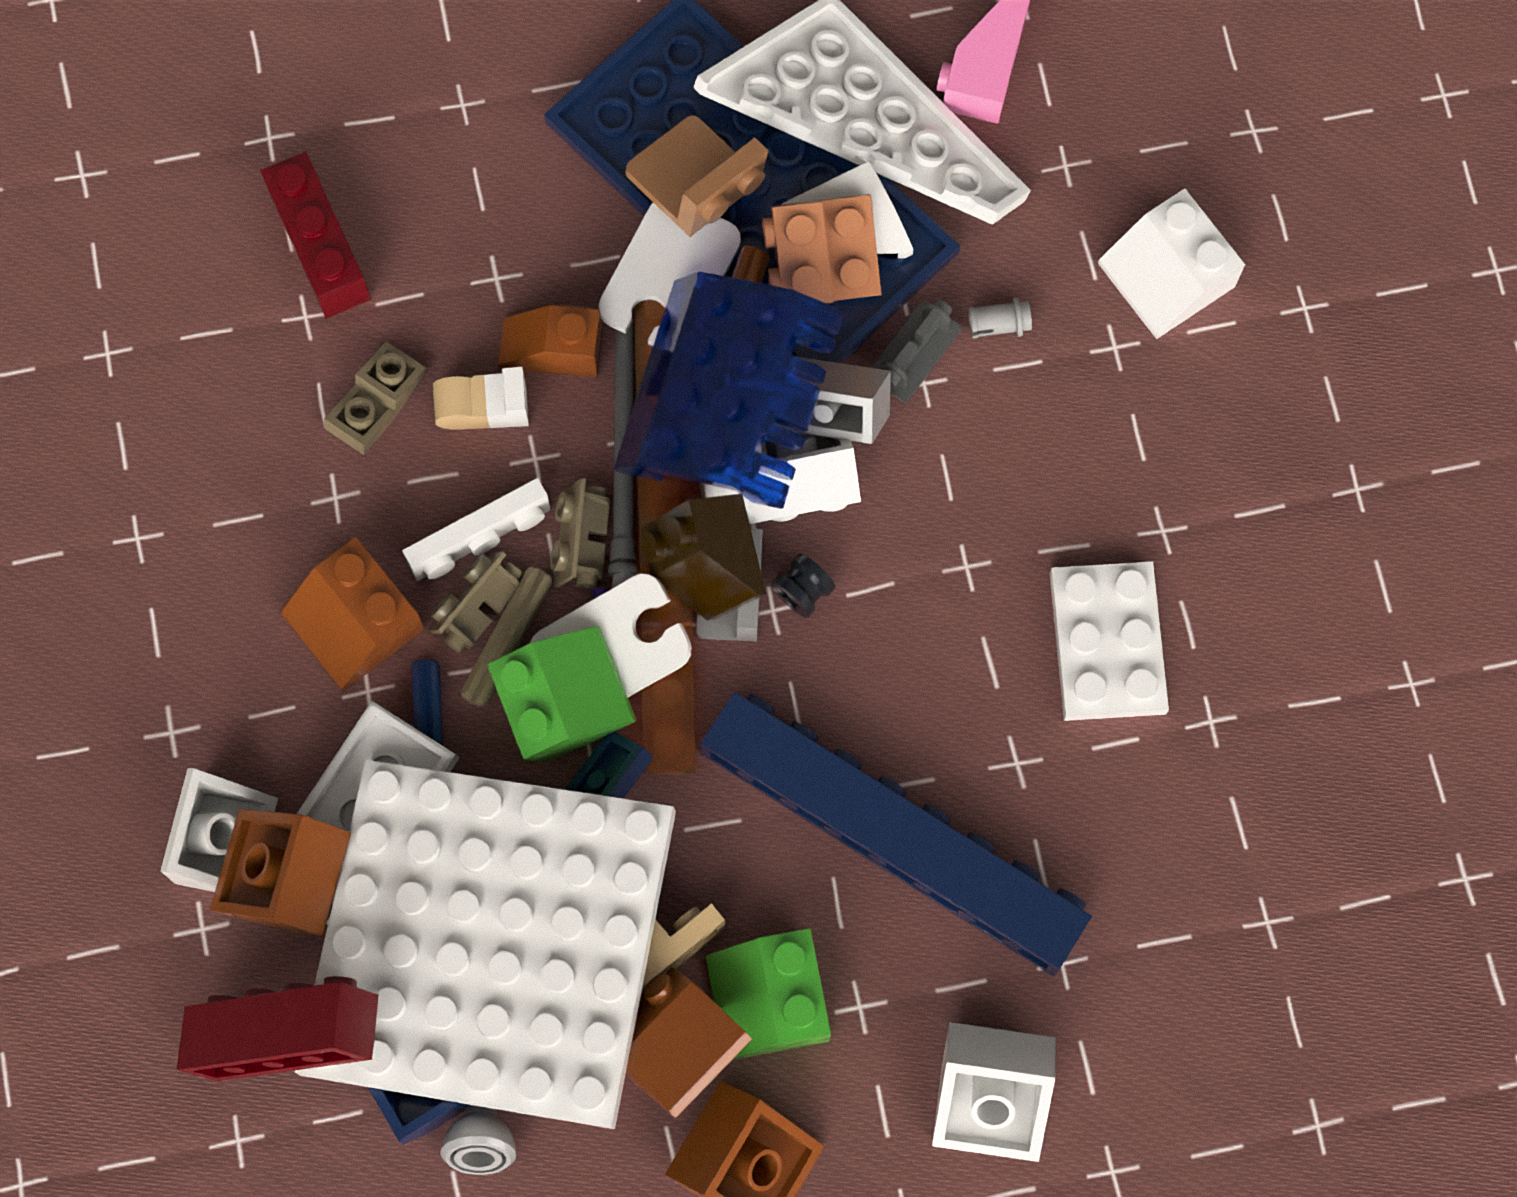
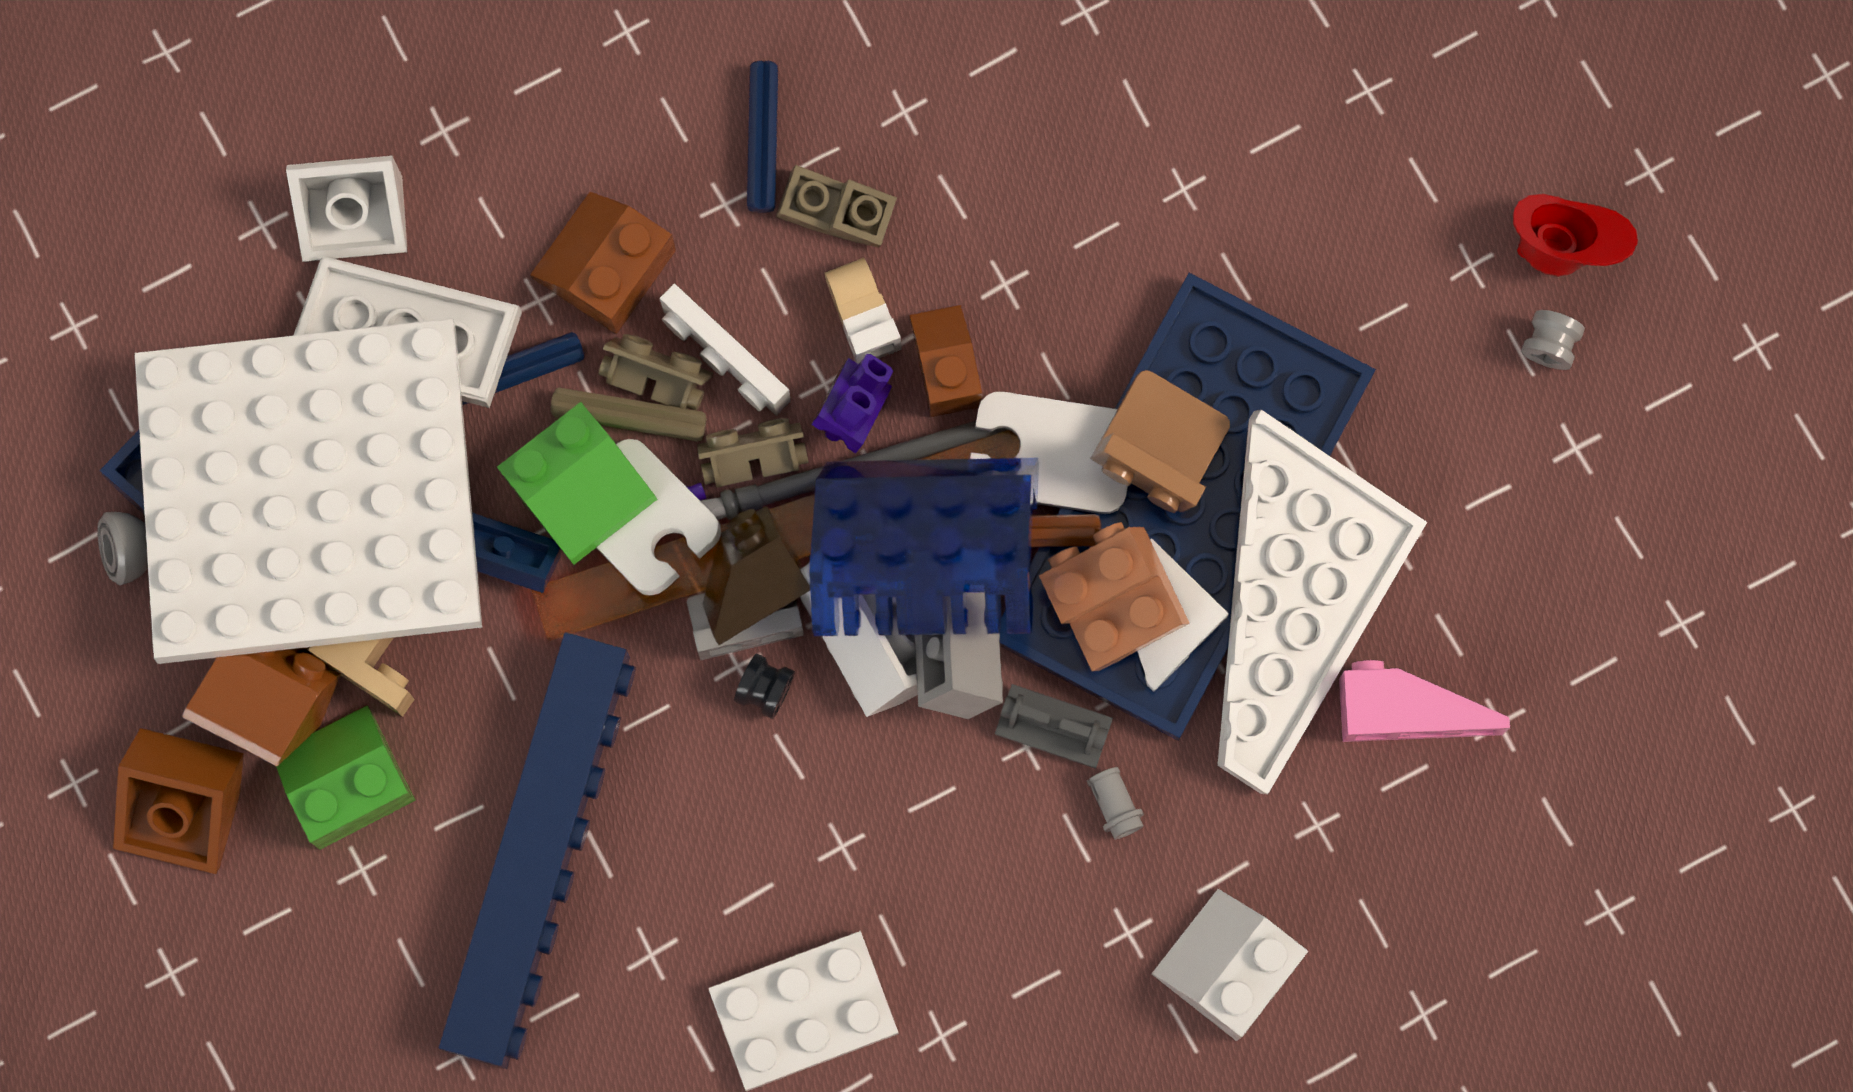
camera: 75 degrees right, 5 degrees up
dark red brick [177,976,379,1081] -> none
dark orange slope [209,809,351,936] -> none
dark red brick [260,151,371,319] -> none
white slope [932,1022,1056,1162] -> none
none -> dark blue axle [747,61,778,213]
none -> dark purple hips [811,354,893,454]

